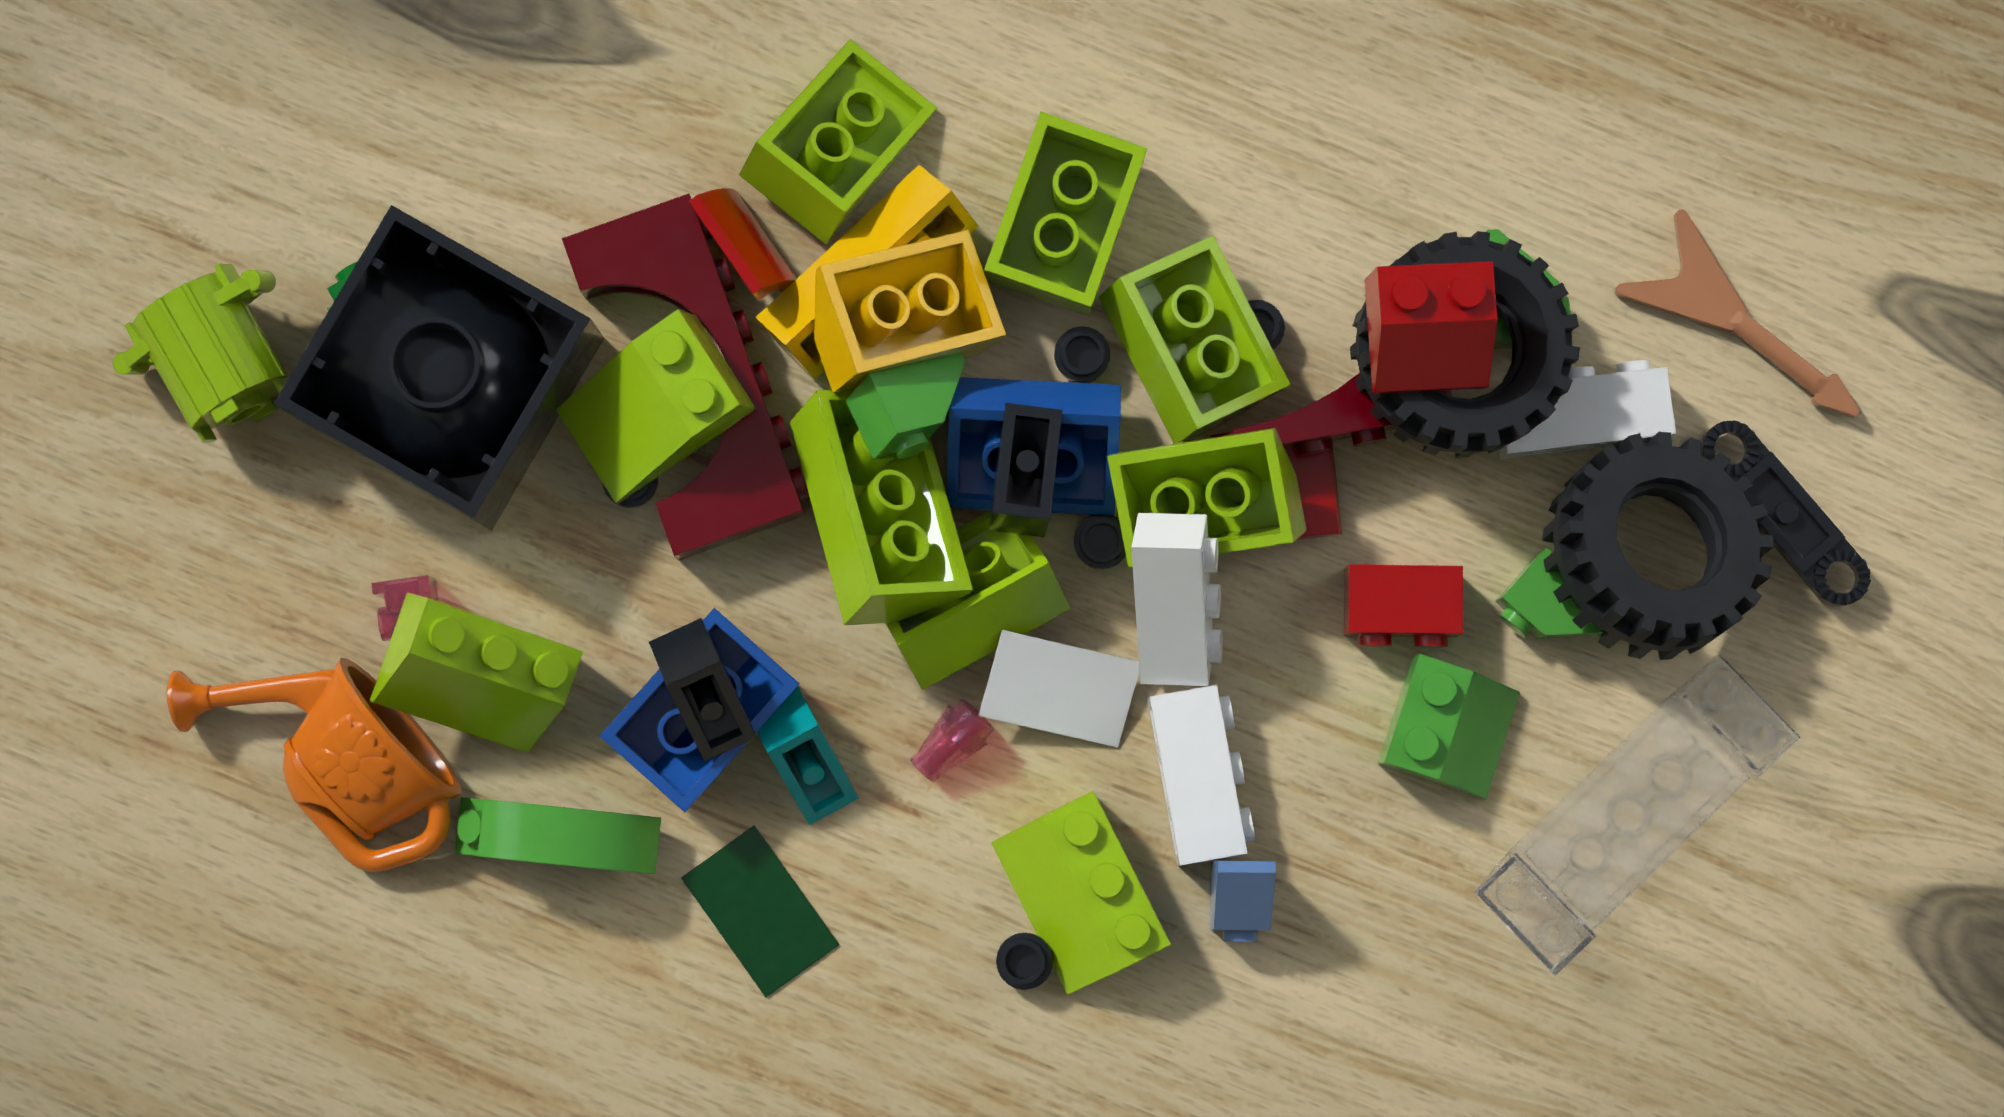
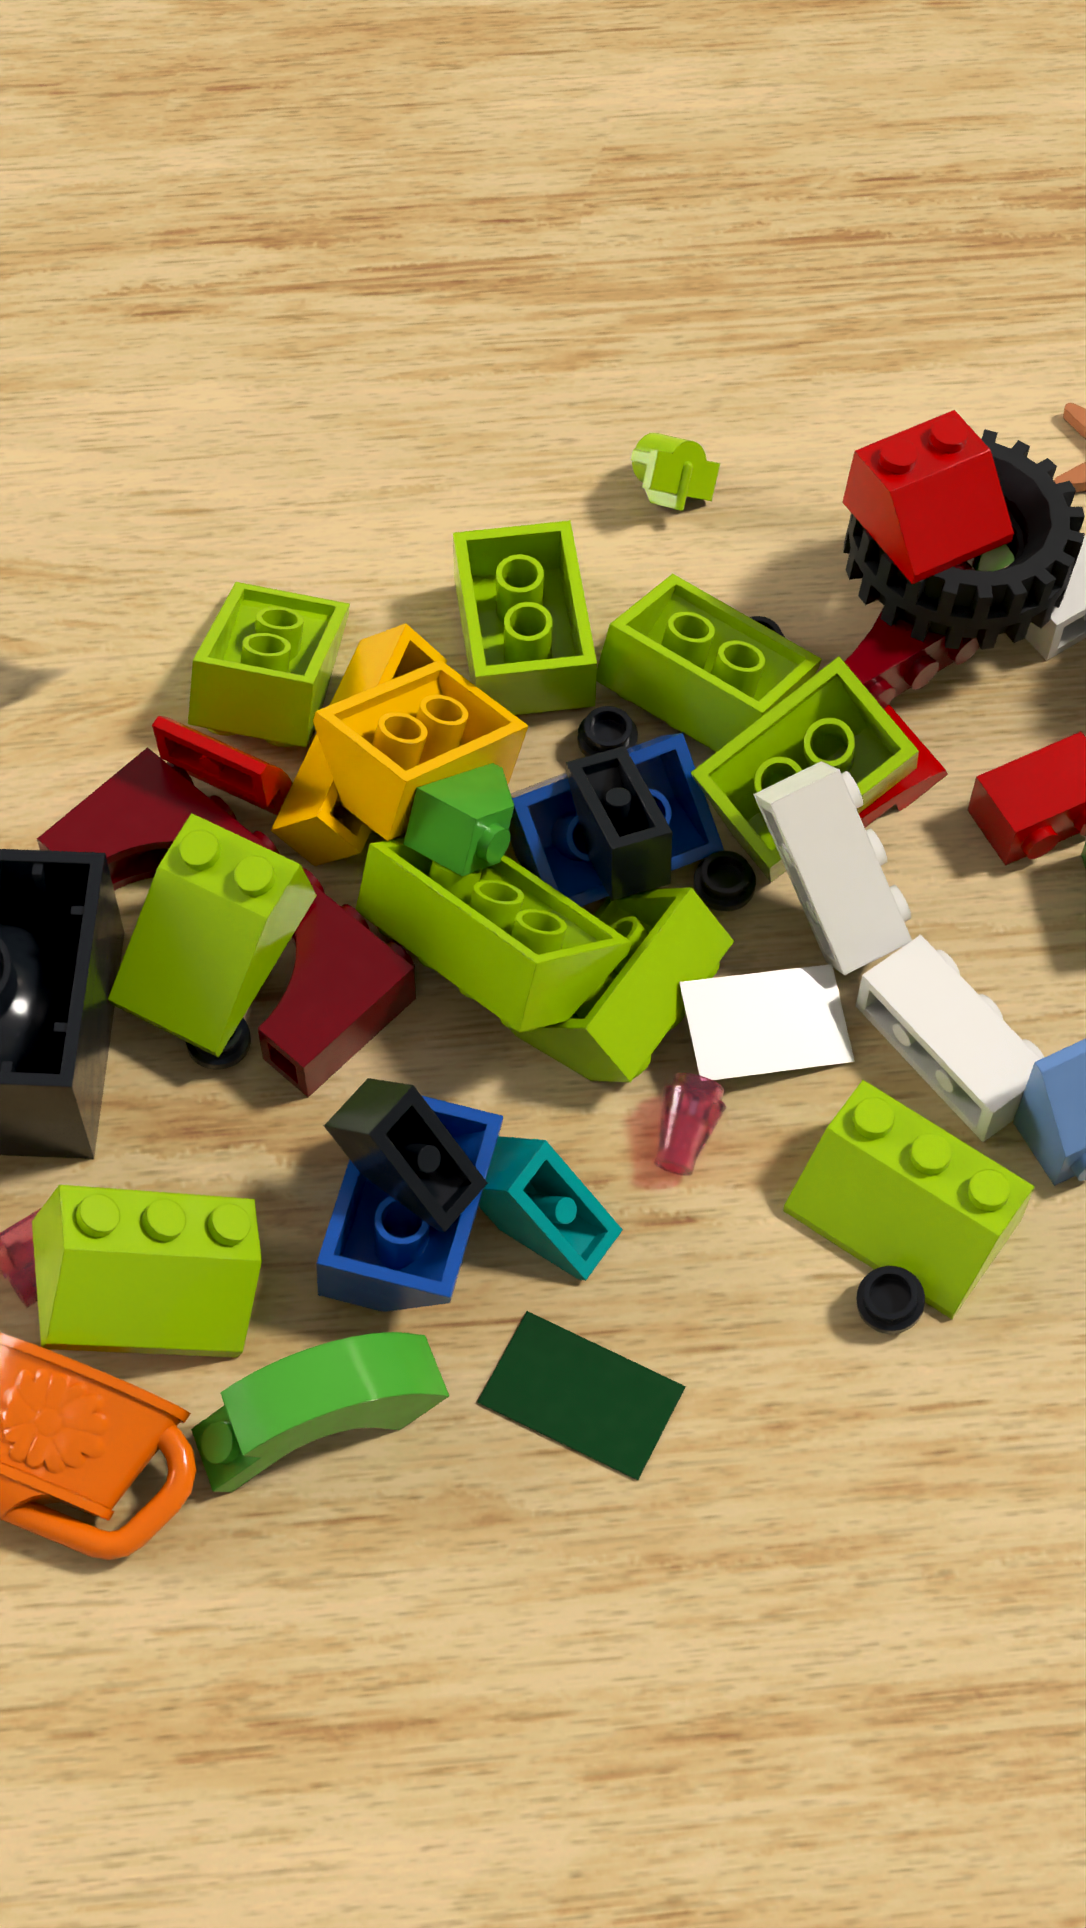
camera: 25 degrees left, 25 degrees down
none -> lime piece [631,433,720,511]

